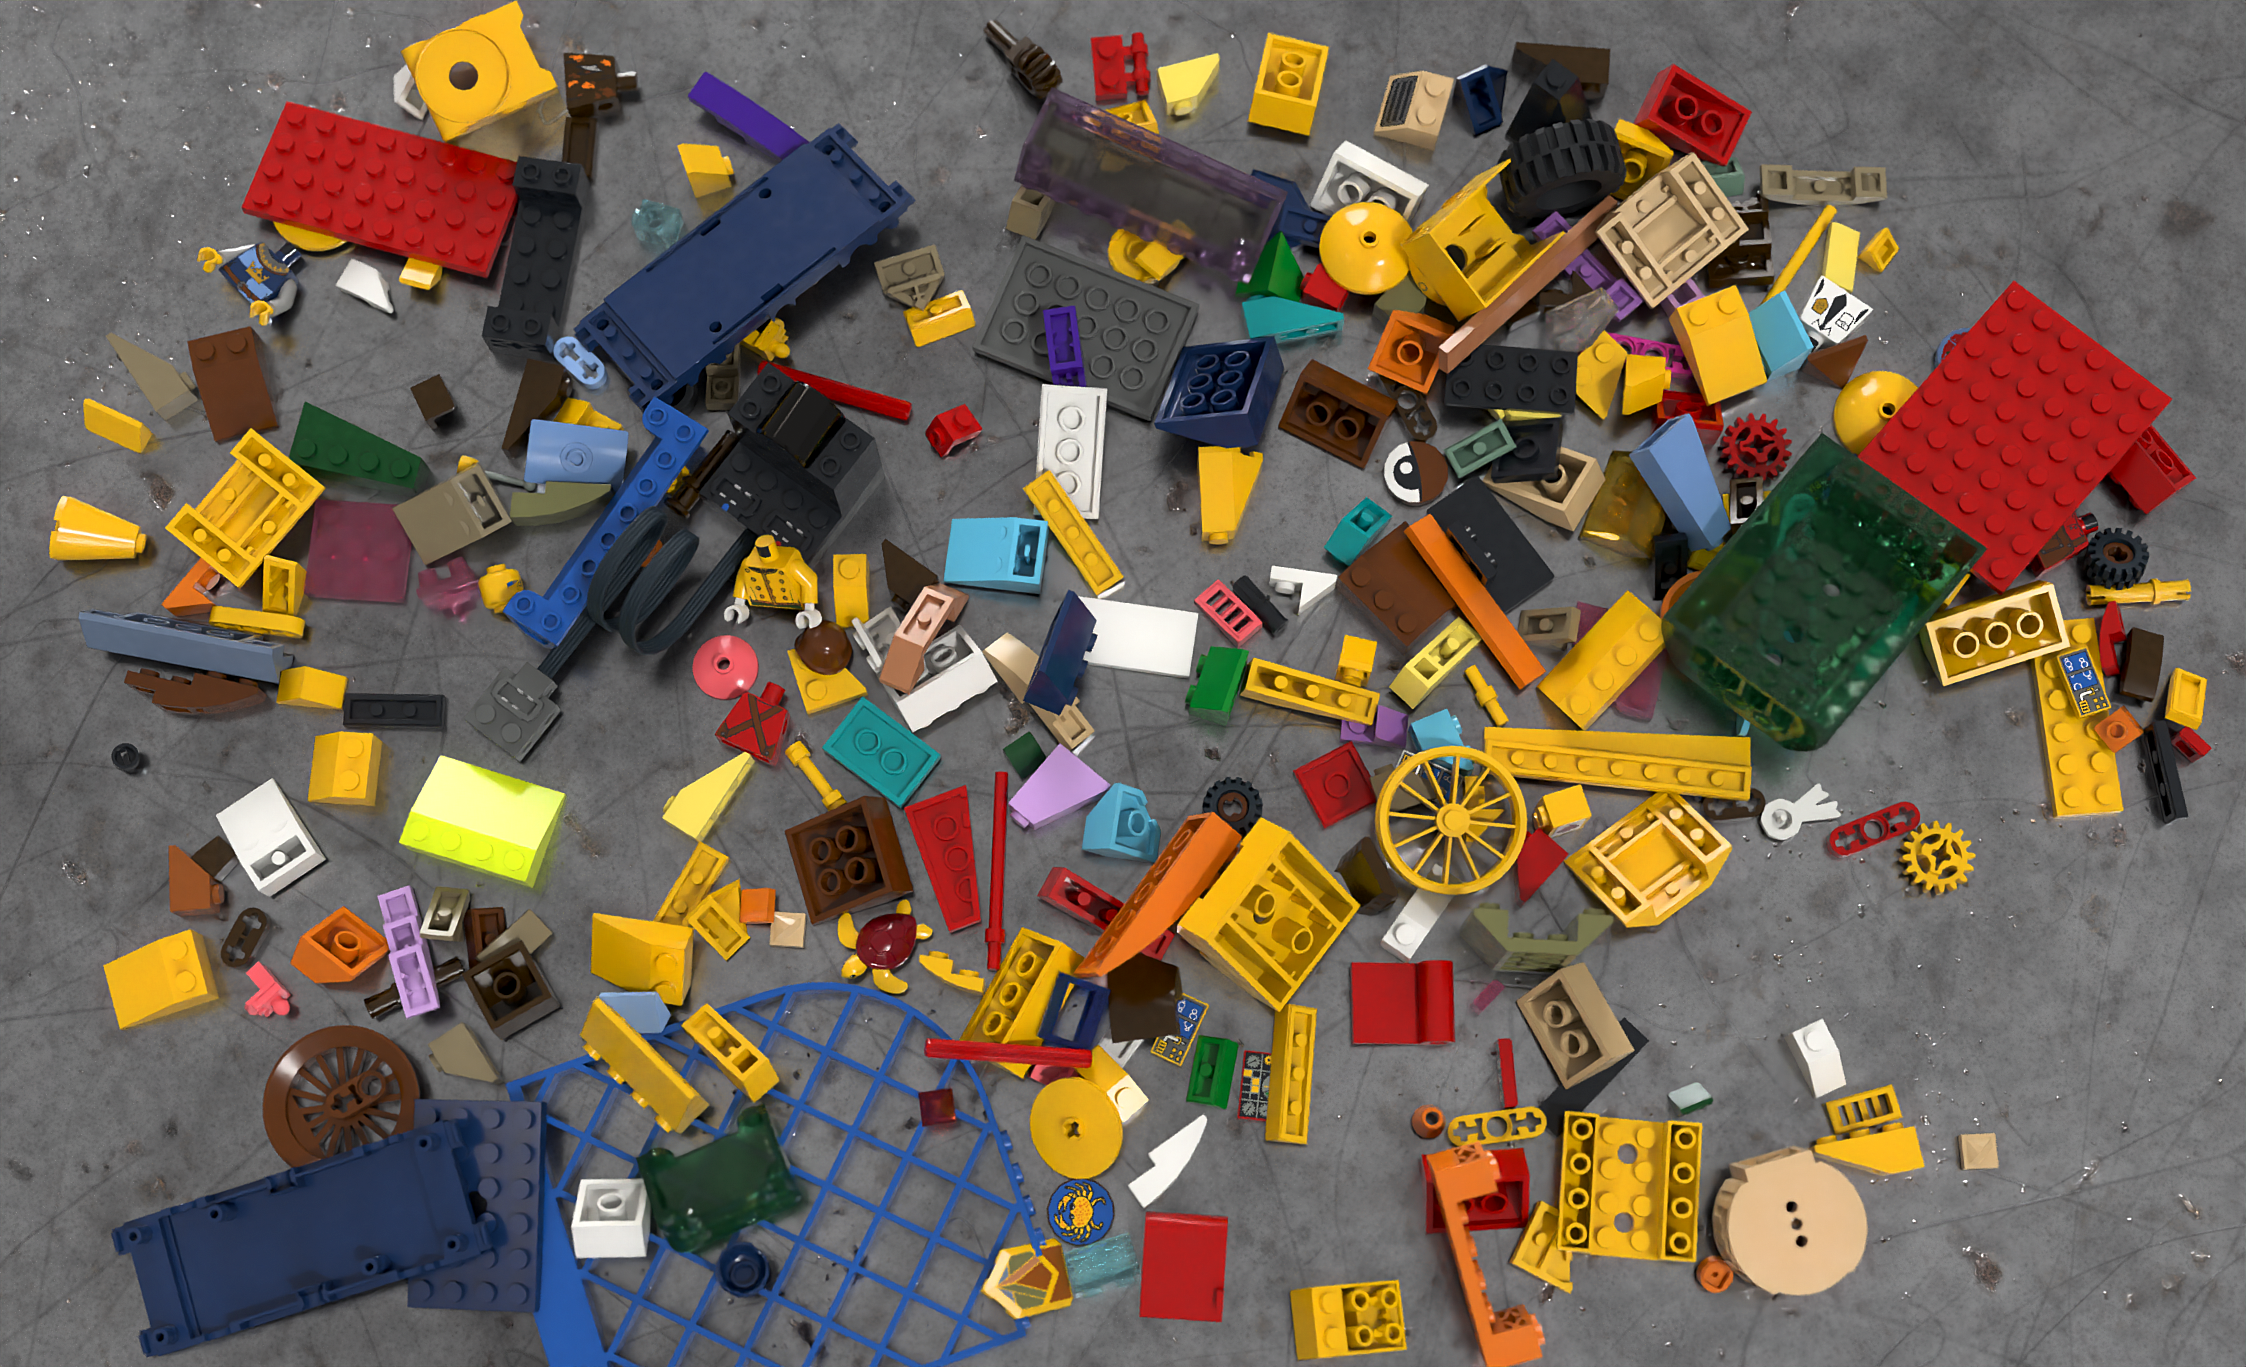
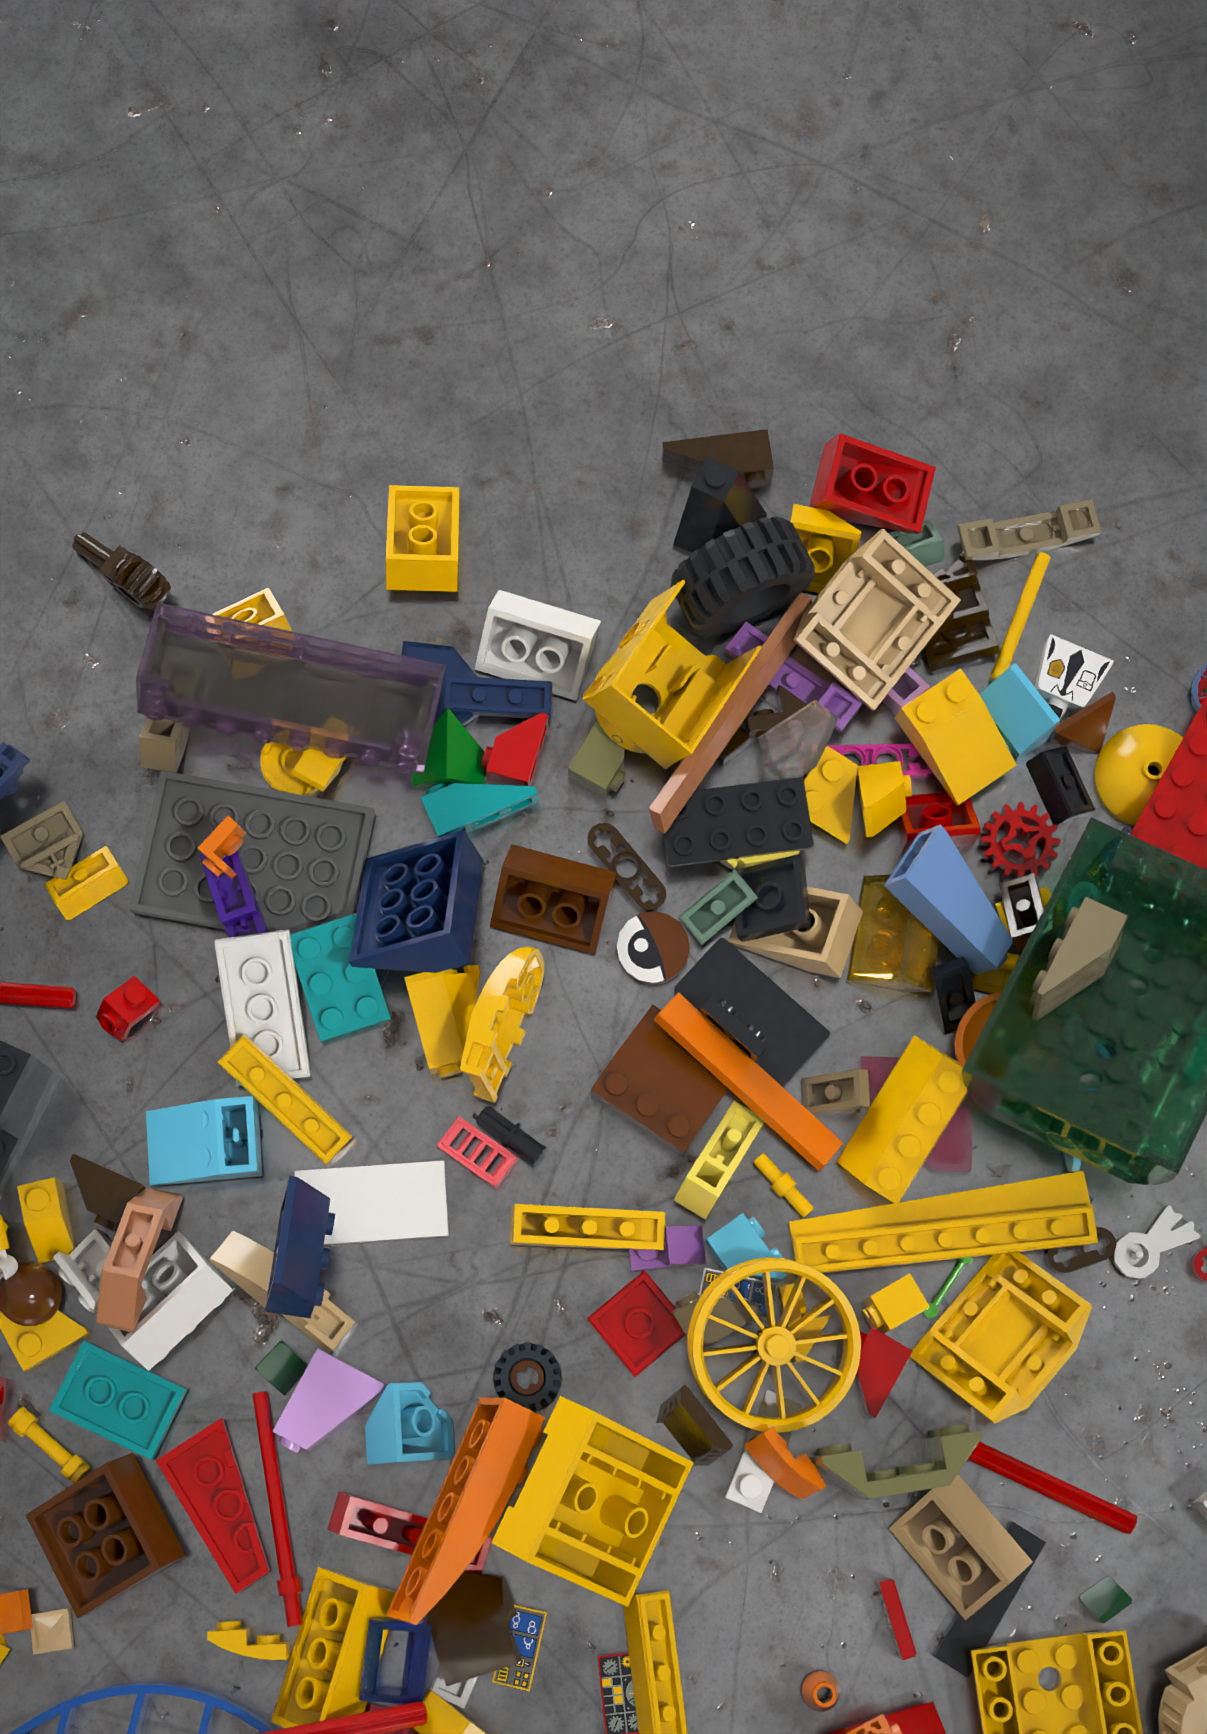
camera: 15 degrees left, 0 degrees up
animal [837,899,933,994] -> none
red plate [1091,32,1151,101] -> none
light yellow slope [1157,53,1220,115] -> none
green slope [1185,646,1249,727] -> none
green slope [1186,1035,1239,1109] -> none
white slope [1269,566,1337,615] -> none
yellow dish [1319,202,1413,295] -> none
teal slope [1324,497,1392,566] -> none
yellow slope [1335,635,1377,688] -> none
red door [1350,960,1455,1045] -> none
orange slope [1368,310,1455,394] -> none
tan slope [1374,71,1454,151] -> none
yellow beam [1448,1106,1547,1146] -> none
dark blue slope [1453,65,1508,135] -> none
clear pink tile [1470,979,1505,1015] -> none
light yellow slope [1822,222,1860,293] -> none
yellow slope [1857,227,1899,273] -> none
none -> orange bracket [198,815,246,879]
none -> teal plate [290,913,391,1042]
none -> yellow slope [459,947,544,1103]
none -> orange slope [743,1427,827,1500]
none -> bright green hinge [923,1257,973,1318]
none -> red axle [968,1442,1137,1534]
none -> black slope [1026,746,1095,826]
none -> dark tan slope [1029,897,1128,1021]

